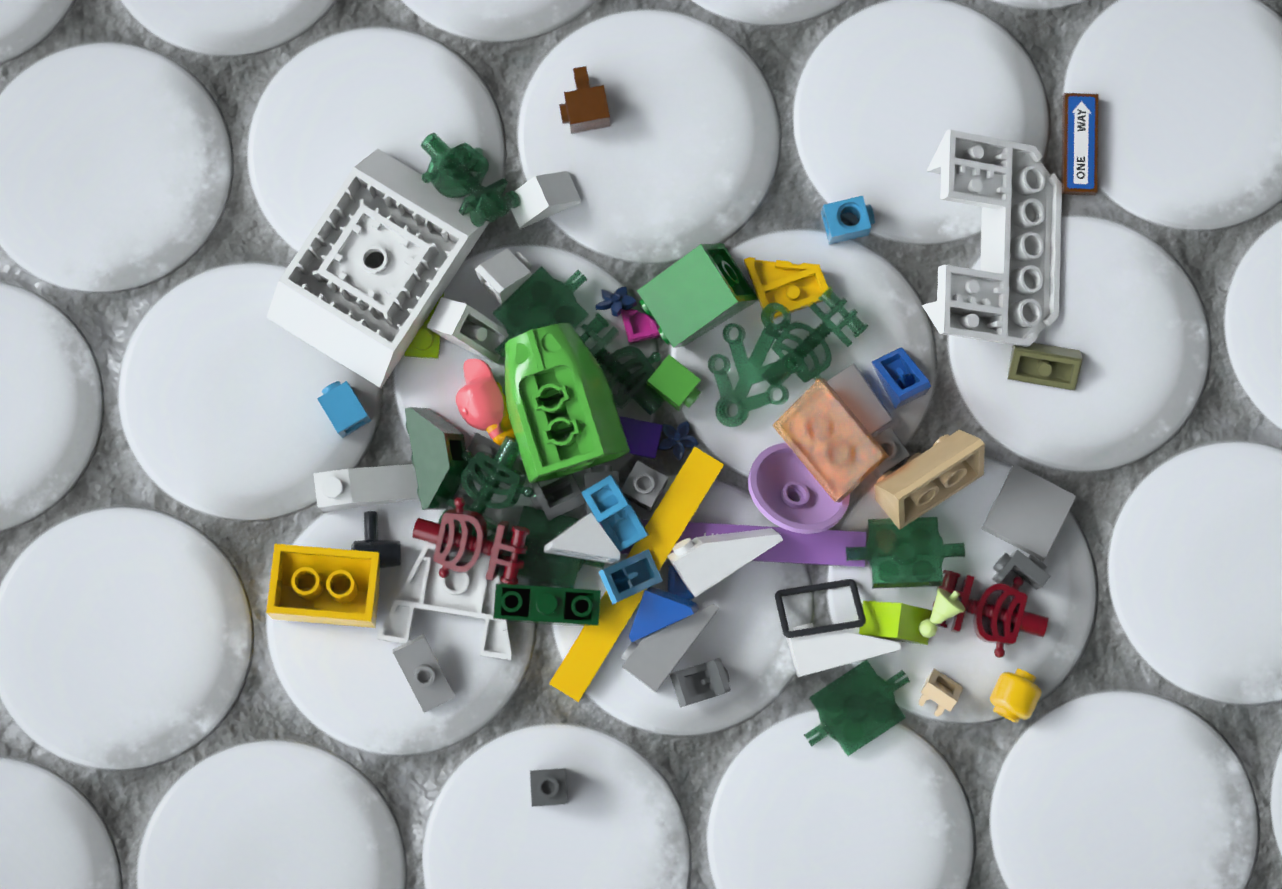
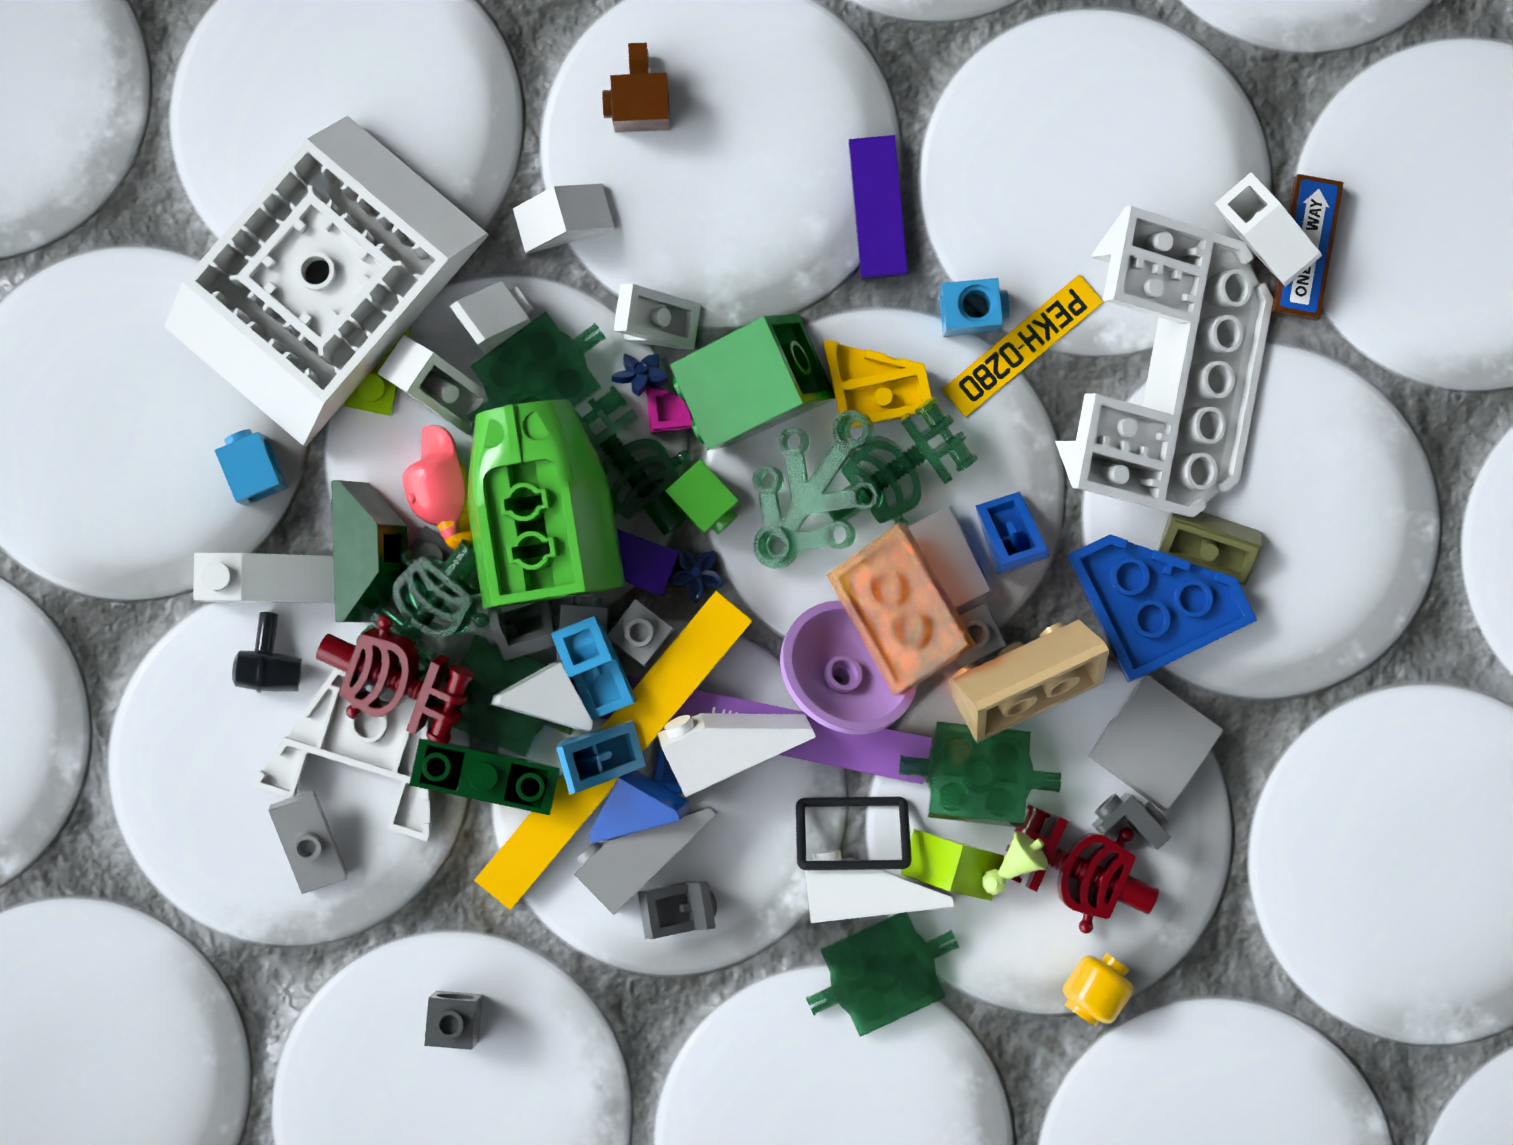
camera: 10 degrees right, 5 degrees up
yellow slope [266,544,380,628] -> none
clear green torso [421,133,520,227] -> none
tan tile [919,668,963,717] -> none
none -> white slope [614,284,701,350]
none -> dark purple tile [848,135,908,280]
none -> yellow sticker [942,274,1103,417]
none -> blue plate [1066,534,1257,682]
none -> white slope [1215,173,1322,287]

